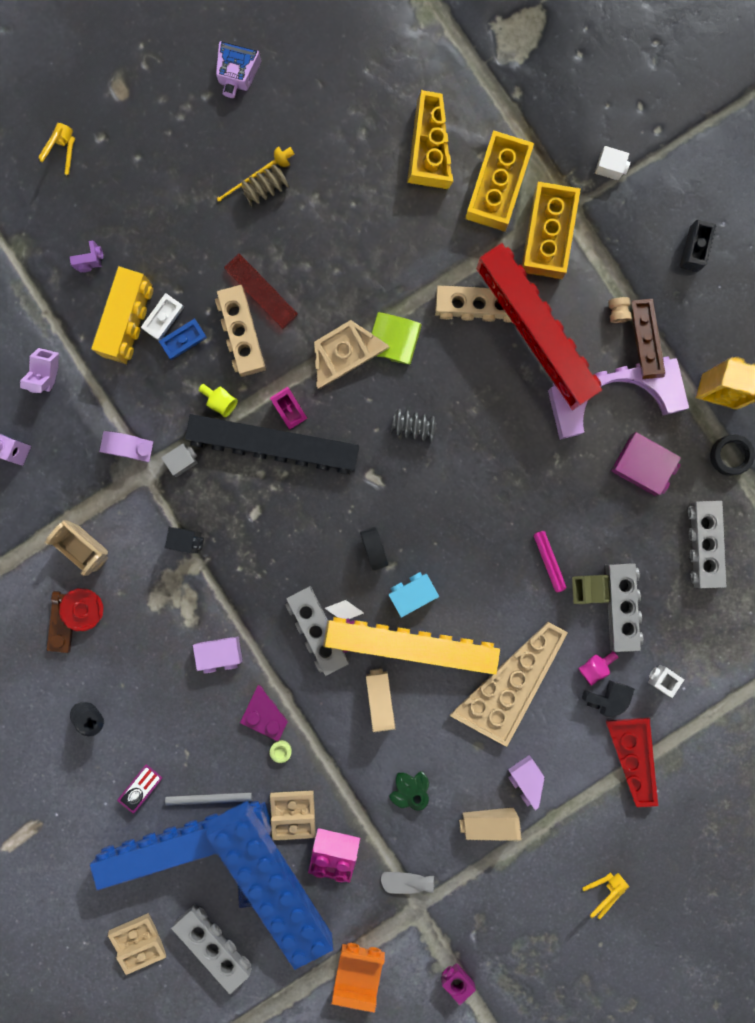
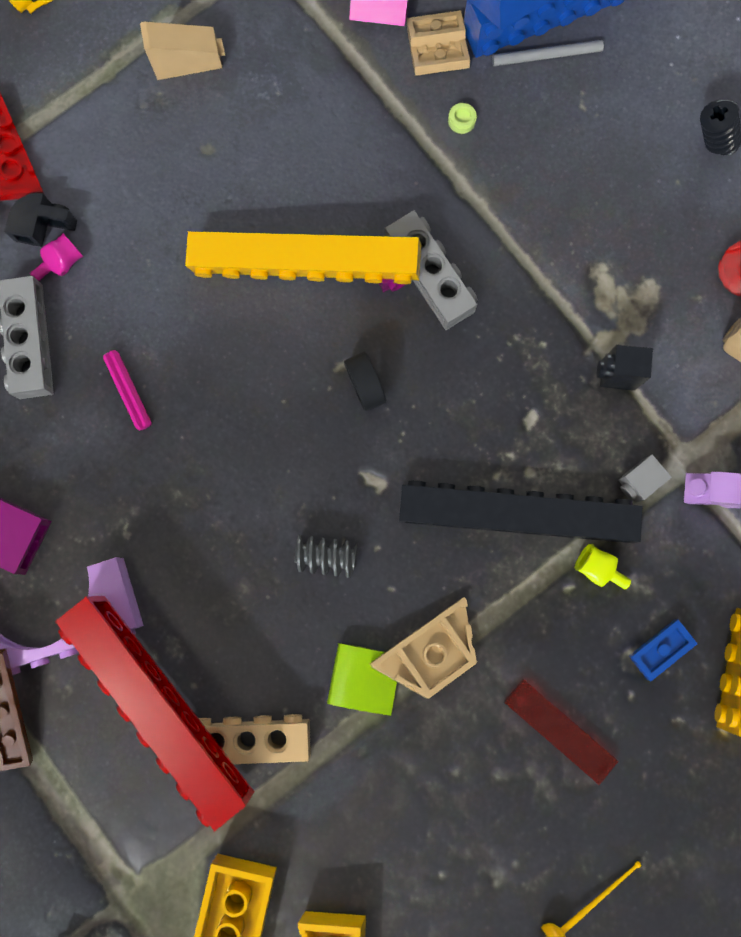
camera: 175 degrees right, 5 degrees down
slope [117,764,163,814] -> none
white plate [141,293,184,341] -> none
lavender brick [193,636,243,673] -> none
tan brick [215,285,266,377] -> none
magenta wing [240,685,288,742] -> none
dark tan piece [241,165,289,207] -> none
dark pink slope [270,387,307,430] -> none
white sticker [325,600,364,619] -> none
tan slope [366,668,395,732] -> none
medium azure brick [389,572,439,617] -> none
dark green plate [389,771,429,811] -> none
tan wing [450,622,568,747] -> none
lavender slope [508,755,544,810] -> none
yellow brick [522,182,581,279] -> none
olive piece [572,575,610,604] -> none
tan wheel [608,297,632,323] -> none

